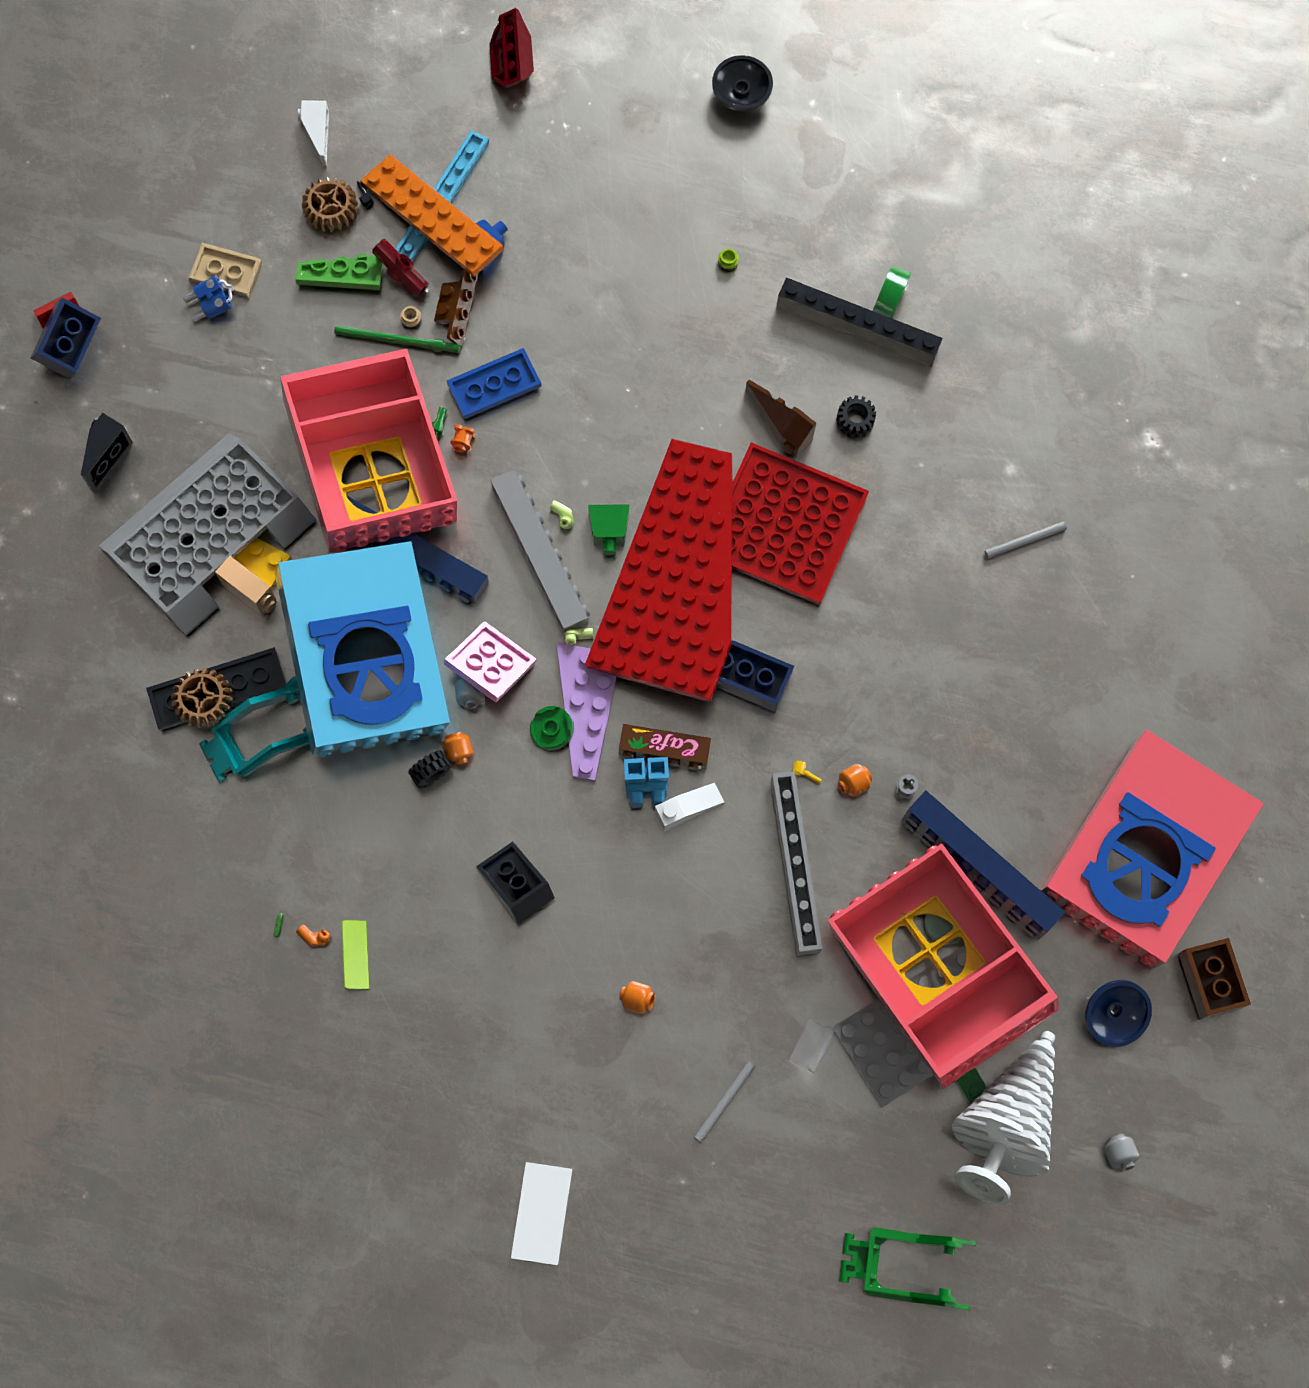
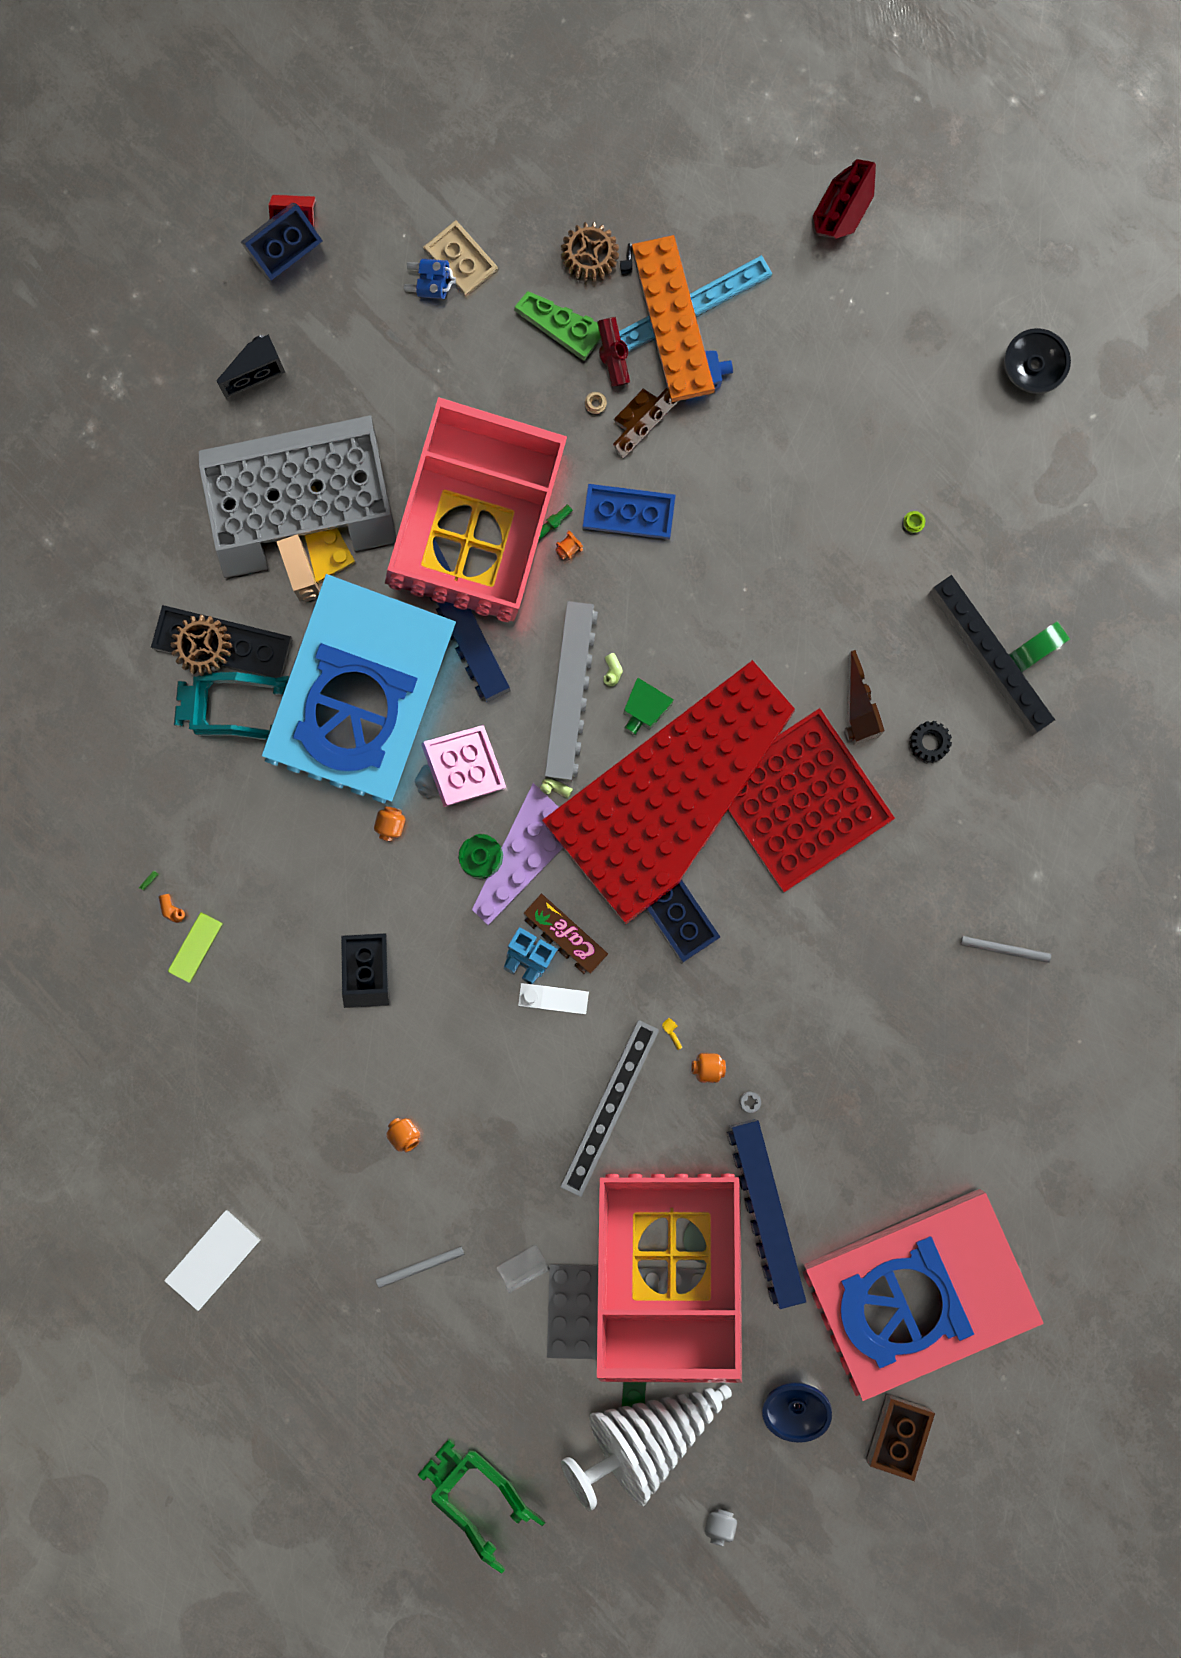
camera: 35 degrees right, 10 degrees up
white slope [298,100,329,166] -> none
green bar [334,326,460,353] -> none
black tyre [408,750,452,788] -> none

